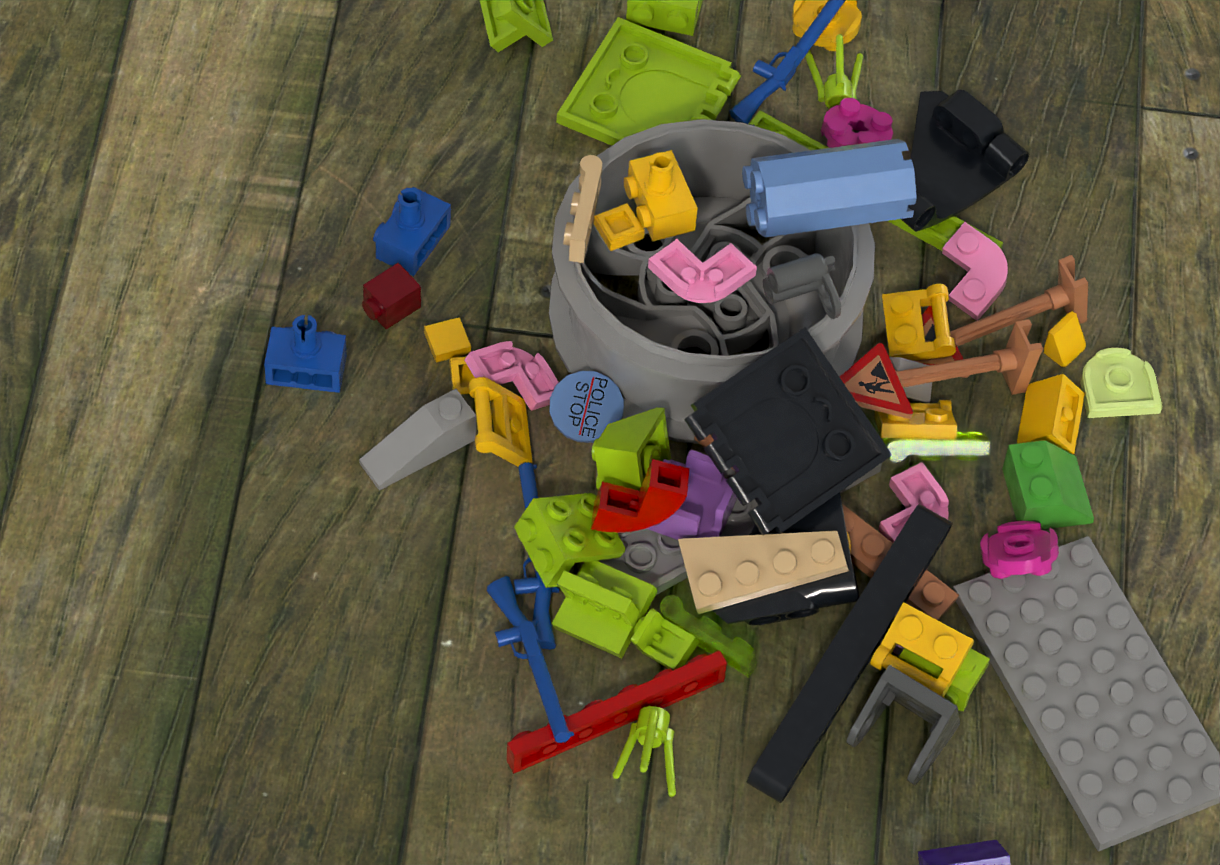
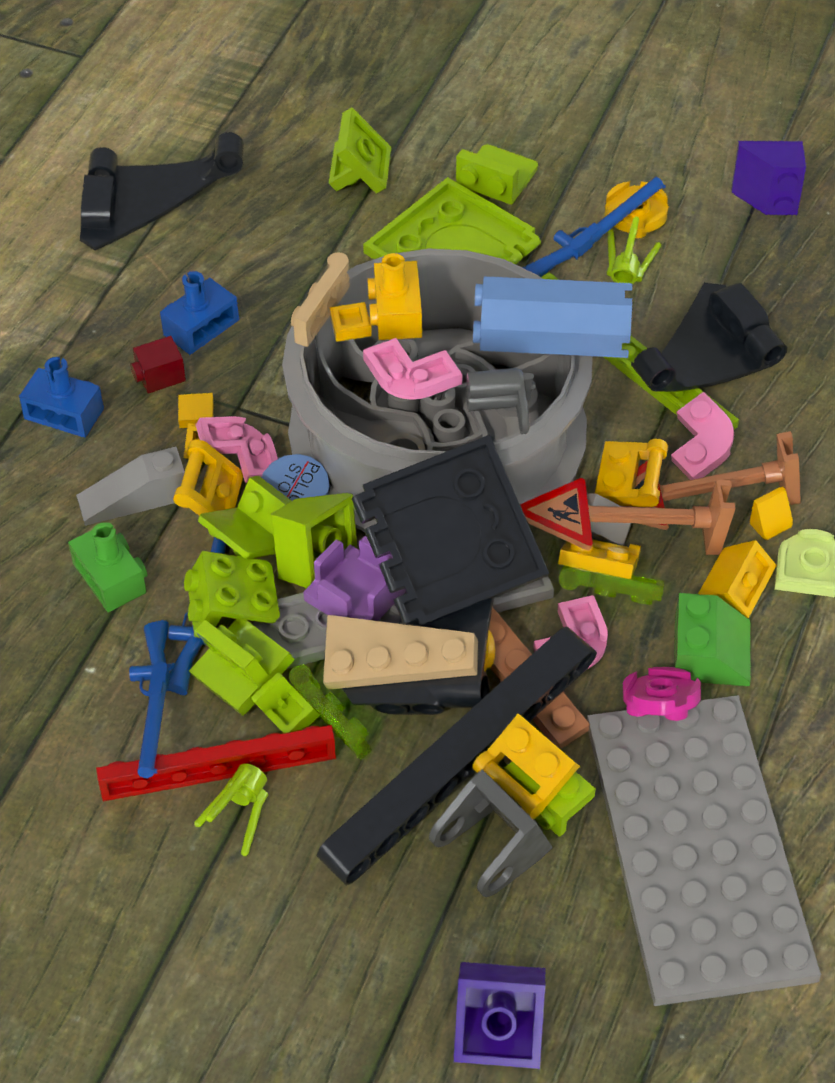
camera: 20 degrees right, 5 degrees down
red brick [591,459,690,533] -> none
dark pink plate [821,98,893,148] -> none
none -> bright green brick [68,522,148,612]
none -> black panel [80,132,244,251]
none -> lime bracket [198,476,292,559]

